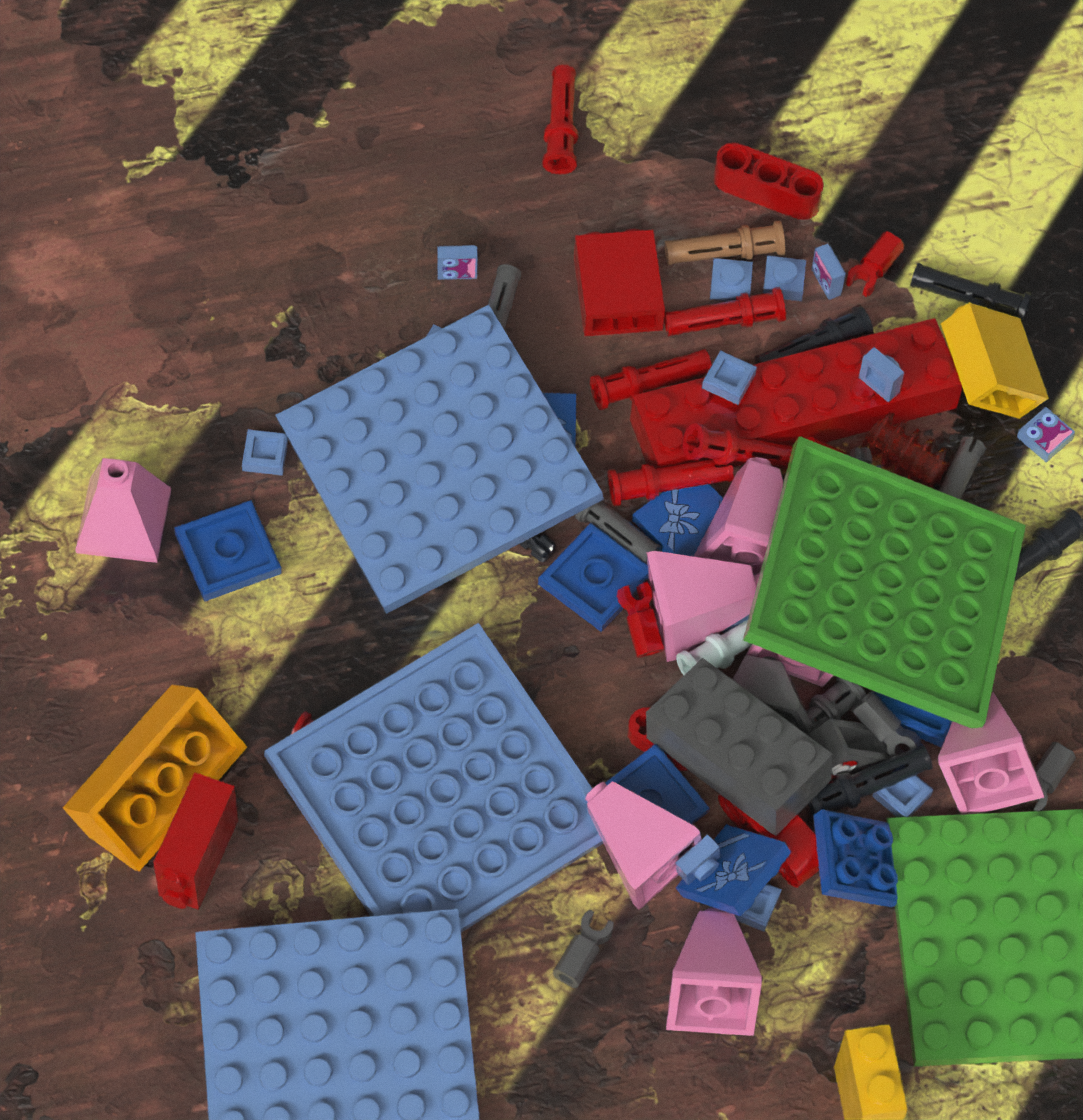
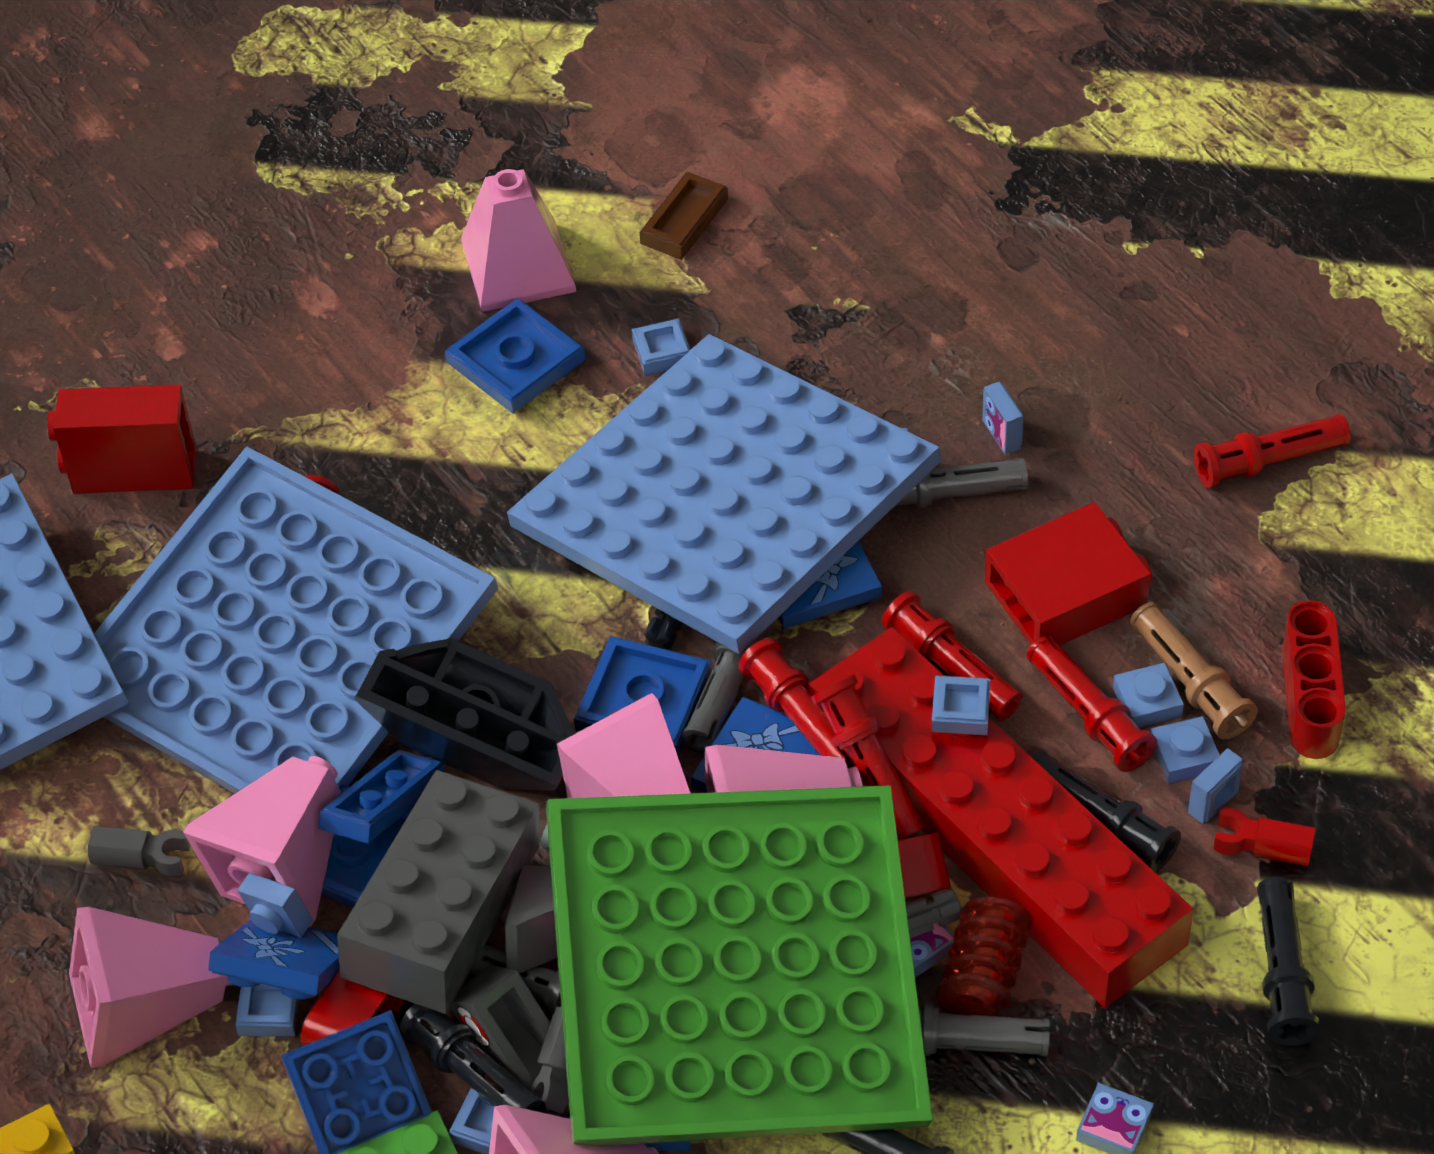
camera: 75 degrees right, 10 degrees down
light orange slope [62,684,247,872] -> none
medium blue plate [859,347,904,402] -> none
yellow brick [941,303,1049,419] -> none
none -> blue tile [318,749,446,844]
none -> black wedge [355,638,576,791]
none -> reddish brown tile [639,172,728,260]

